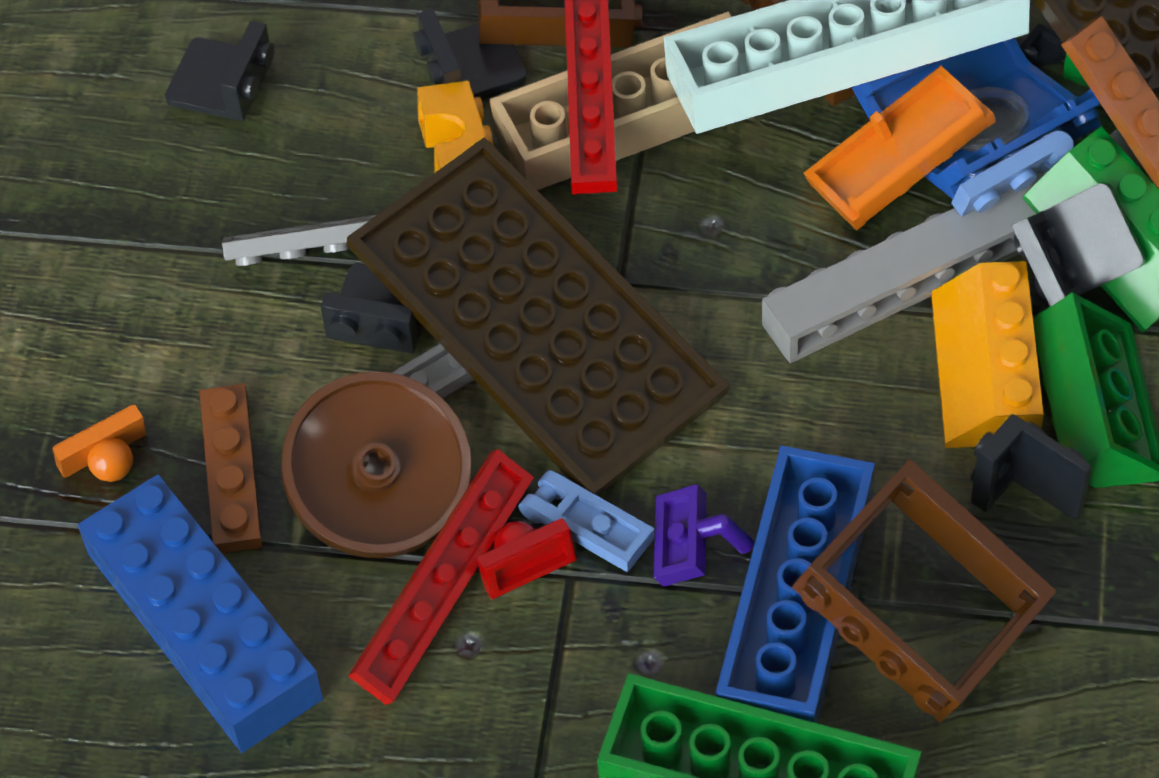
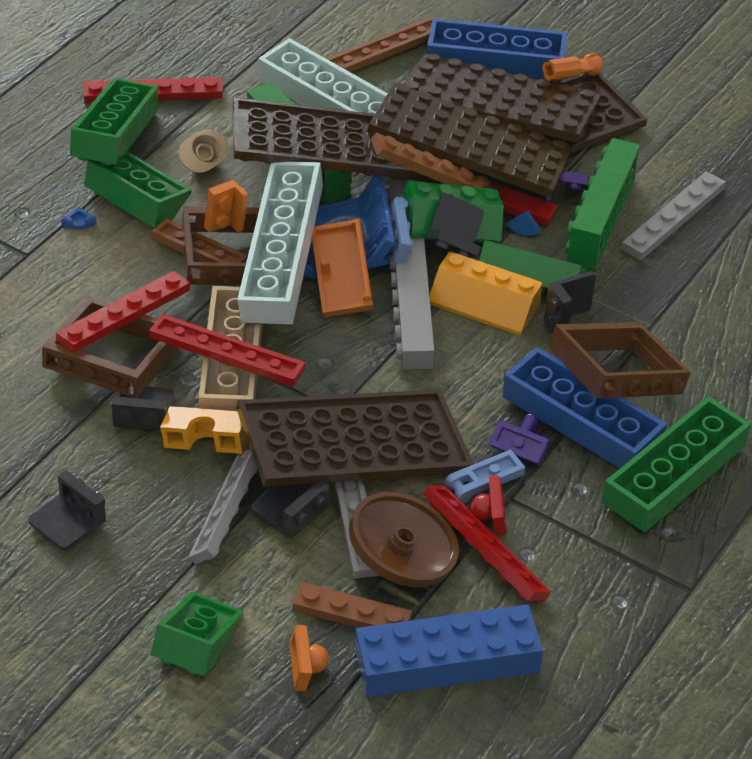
camera: 70 degrees left, 10 degrees down
none -> green slope [150,591,244,676]

